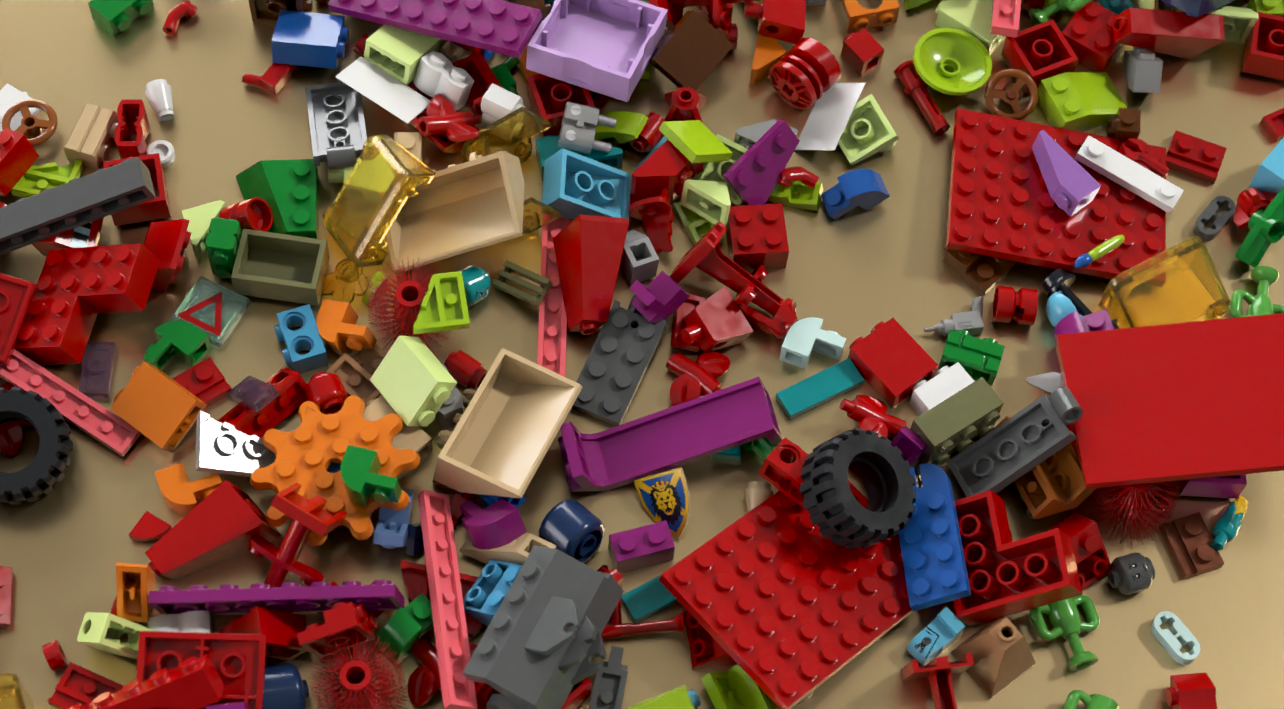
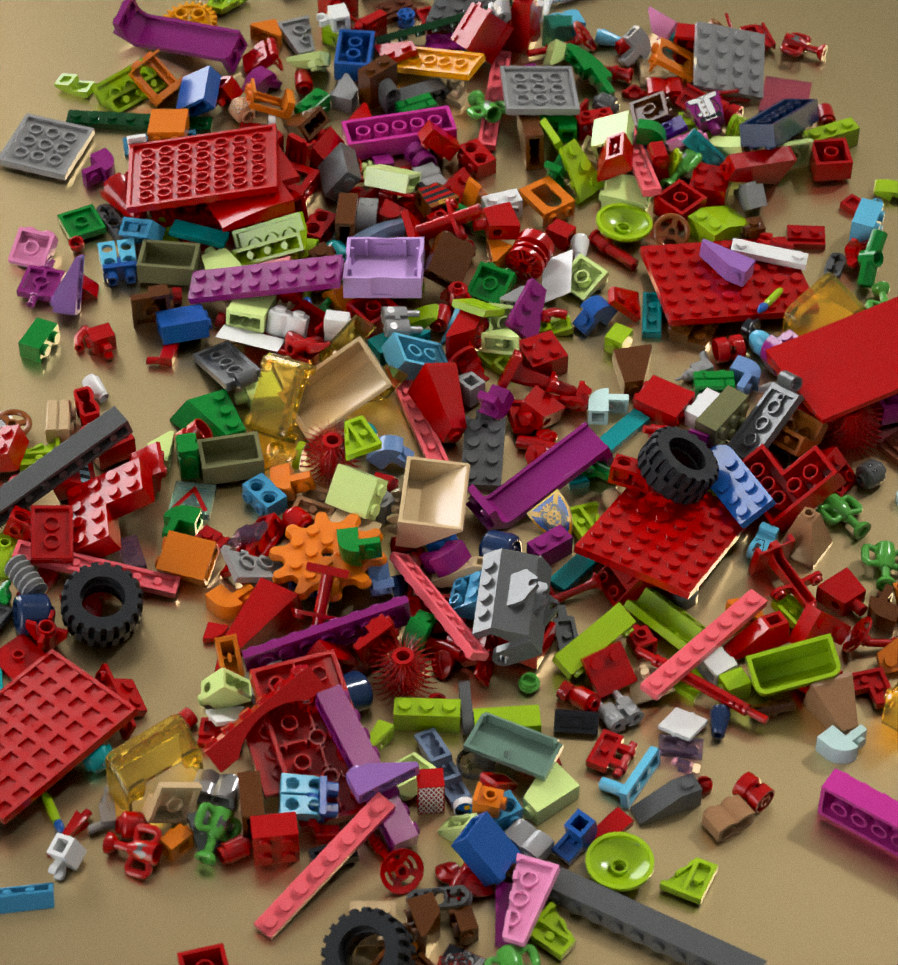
camera: 15 degrees left, 15 degrees down
olive tile [492,260,553,307] -> none
none -> red brick [85,322,117,360]
none -> white piece [205,706,244,726]
none -> medium blue brick [366,435,414,469]
none -> green plate [468,261,517,304]
none -> white cone [570,233,589,258]
none -> lime wing [570,501,599,540]
none -> lime brick [604,322,633,354]
none -> red wing [608,286,641,323]
none -> reddish brown slope [612,344,652,396]
none -> teal tile [642,292,662,338]
none -> medium blue brick [730,355,761,395]

